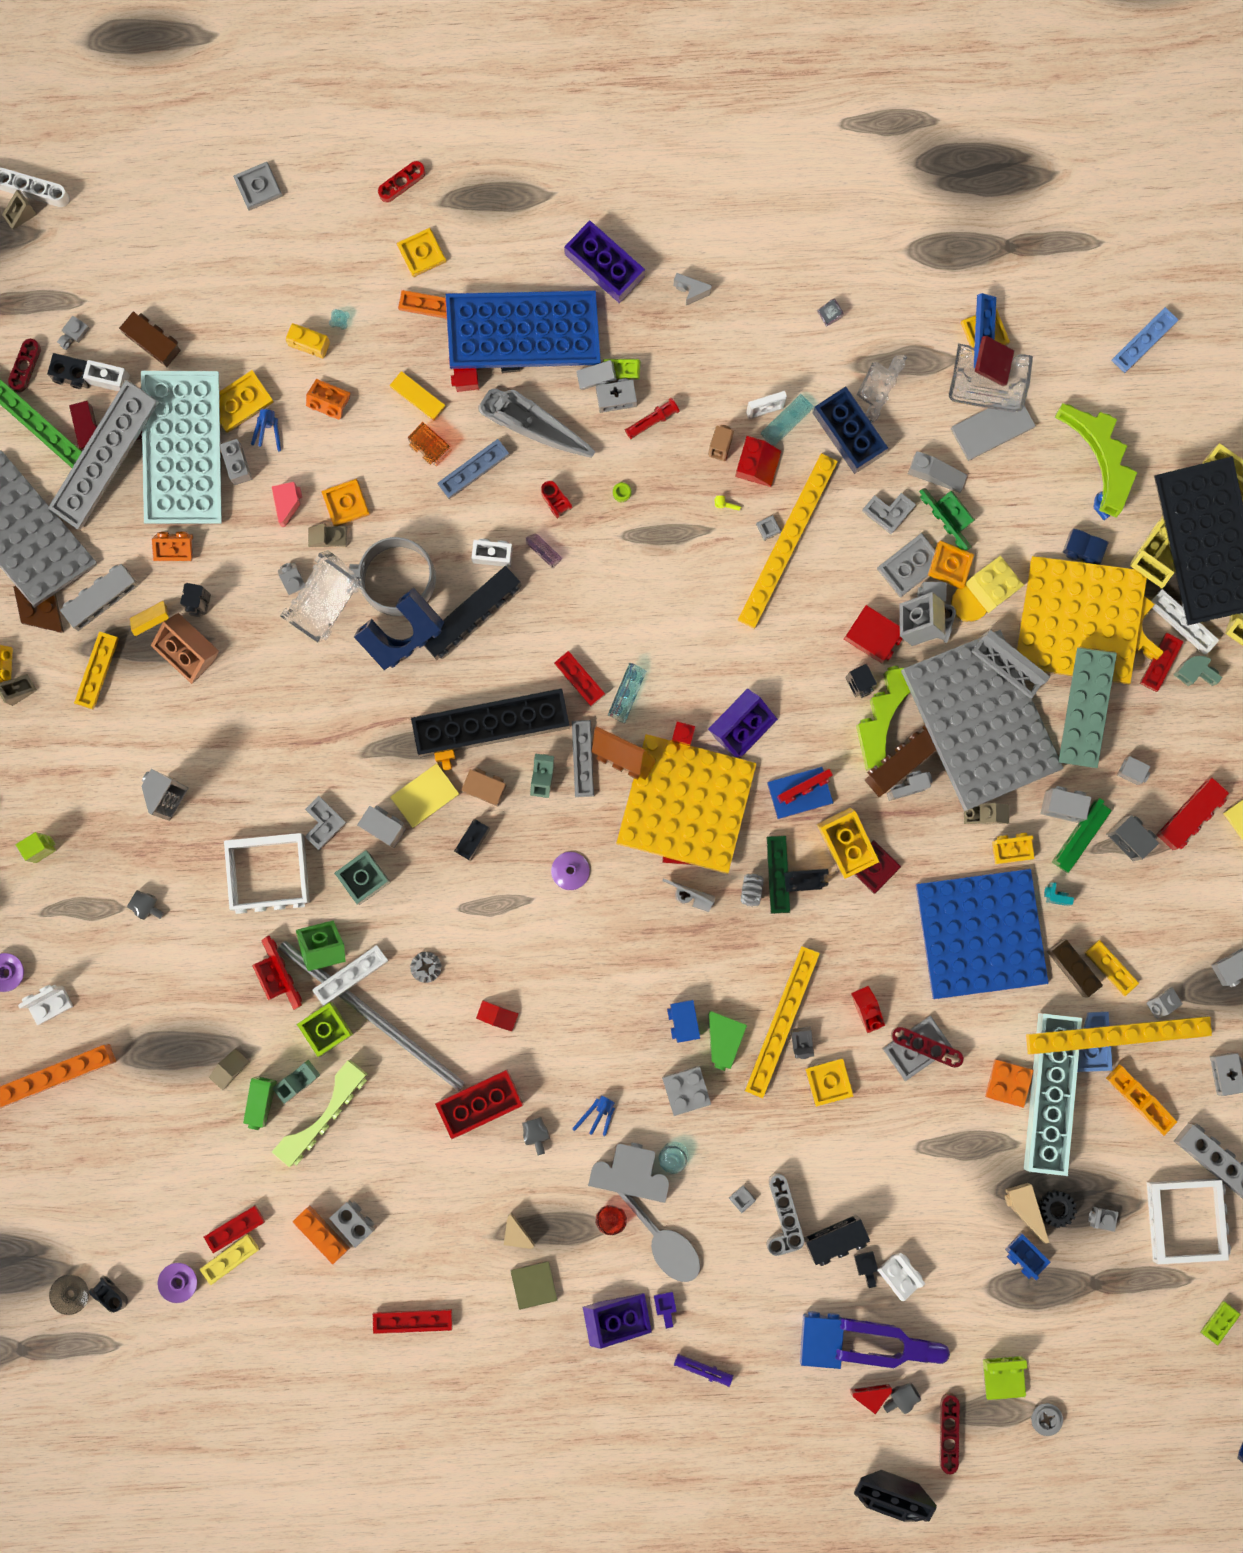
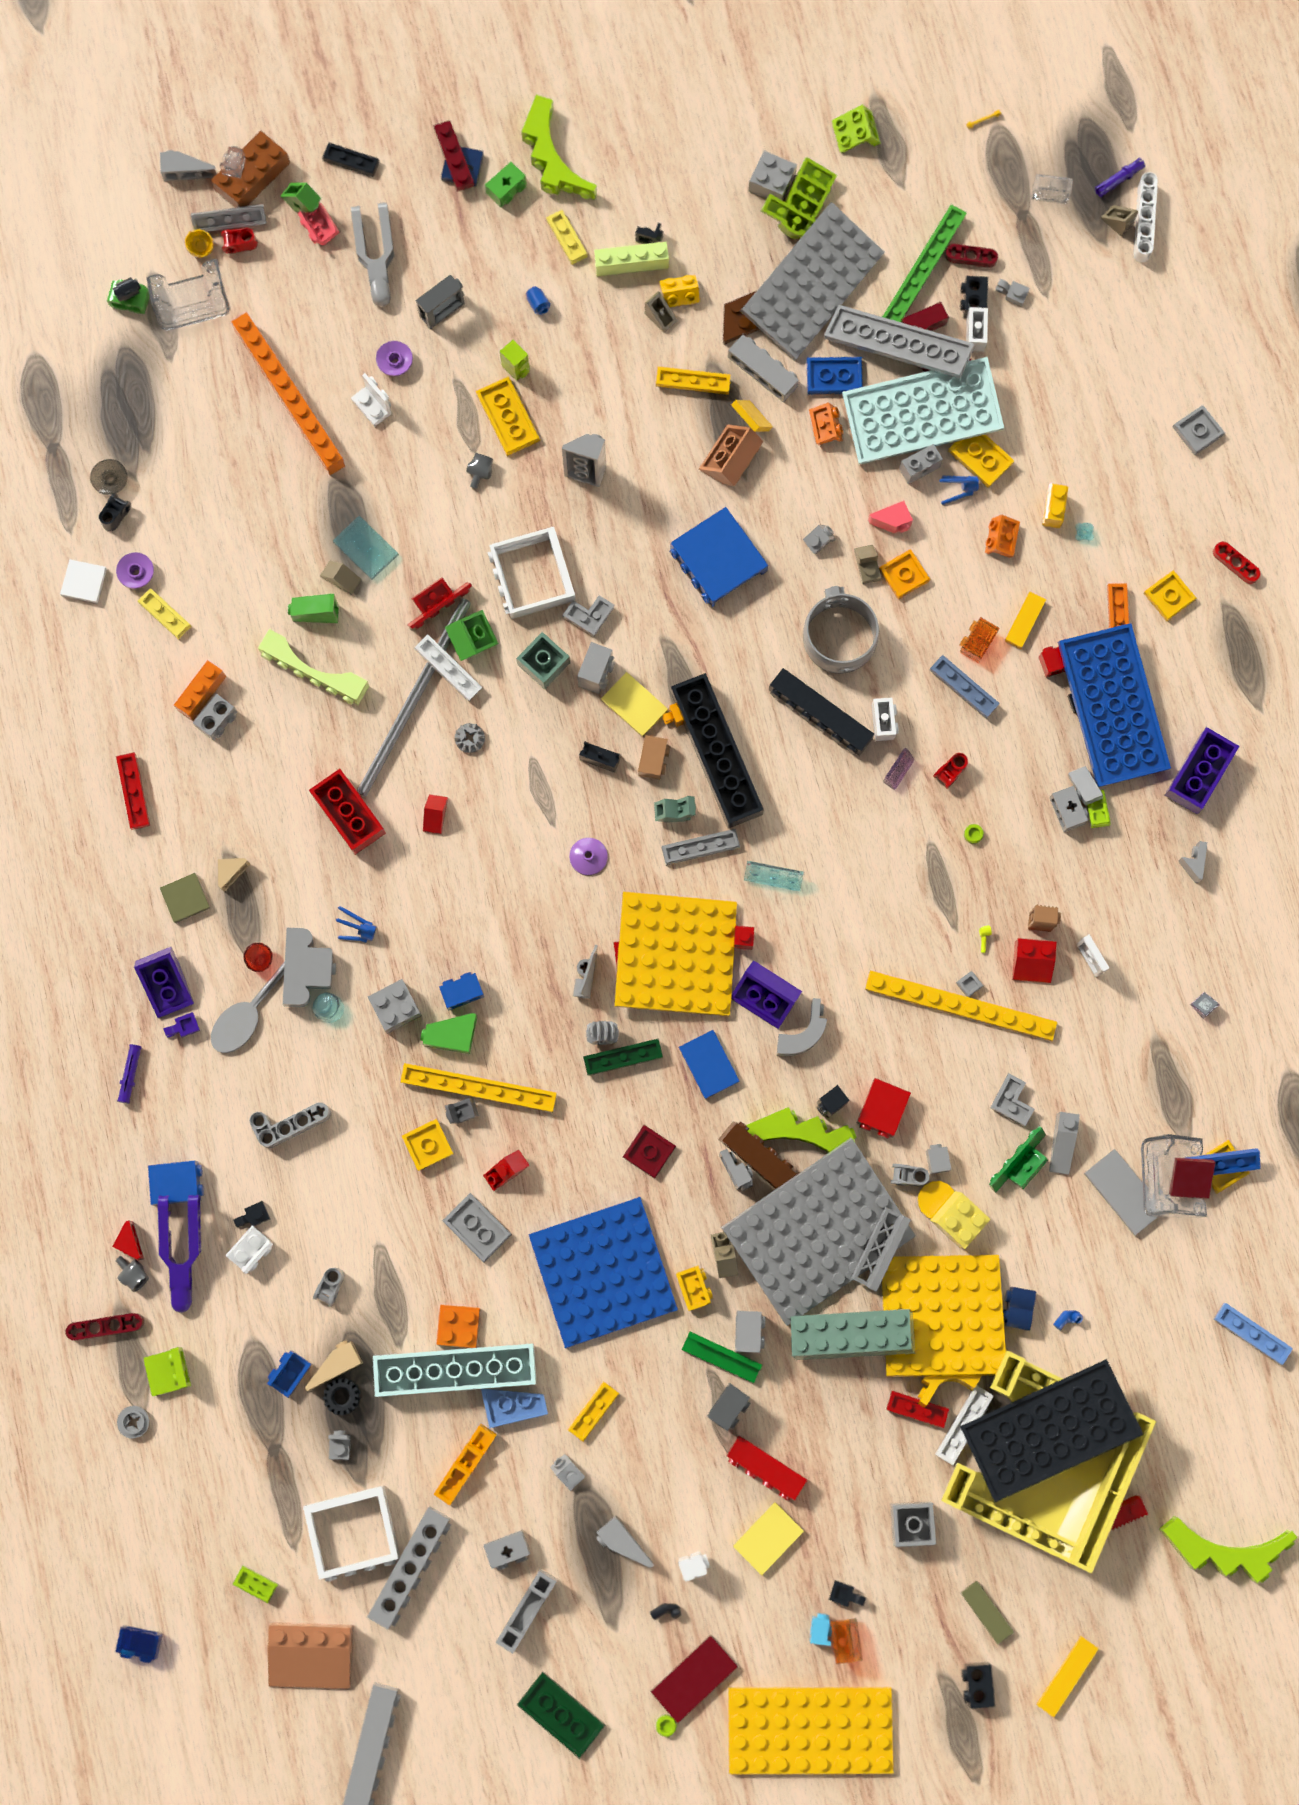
camera: 80 degrees right, 5 degrees down
reddish brown brick [119,311,181,368] -> none
black brick [180,583,211,617] -> none
red plate [204,1205,265,1254] -> none
sand green brick [272,1060,320,1104] -> none
clear windscreen [280,550,362,643] -> none
lime brick [297,1002,354,1057] -> none
dark blue arch [354,588,444,670] -> none
light grey piece [478,389,595,458] -> none
dark grey piece [522,1117,550,1156] -> none
red plate [554,651,605,707] -> none
dark orange slope [592,726,656,780] -> none
red pin [624,398,680,440] -> none
light grey tile [729,1185,756,1213] -> none
clear light blue plate [761,394,814,446] -> none
red plate [777,769,833,805] -> none
black hinge [784,869,829,892] -> none
black brick [804,1215,870,1266] -> none
dark blue brick [813,386,888,474] -> none
yellow slope [817,807,879,879] -> none
black wedge [854,1470,937,1522] -> none
clear bracket [856,355,907,422] -> none
light grey tile [877,533,935,598] -> none
dark red beam [891,1027,964,1068] -> none
light grey brick [900,592,945,646] -> none
light orange tile [928,540,974,589] -> none
yellow plate [1026,1016,1212,1054] -> none
teal bracket [1044,882,1074,906] -> none
dark brown brick [1047,939,1103,998] -> none
lime arch [1055,403,1137,518] -> none
light grey brick [1117,756,1150,785] -> none
sand green brick [1173,656,1223,686] -> none
none -> white tile [60,559,107,604]
none -> light grey piece [313,1267,344,1307]
none -> clear light blue tile [333,516,399,580]
none -> yellow tile [476,376,540,456]
none -> blue panel [669,507,768,607]
none -> light grey arch [777,998,827,1056]
none -> blue tile [806,357,863,395]

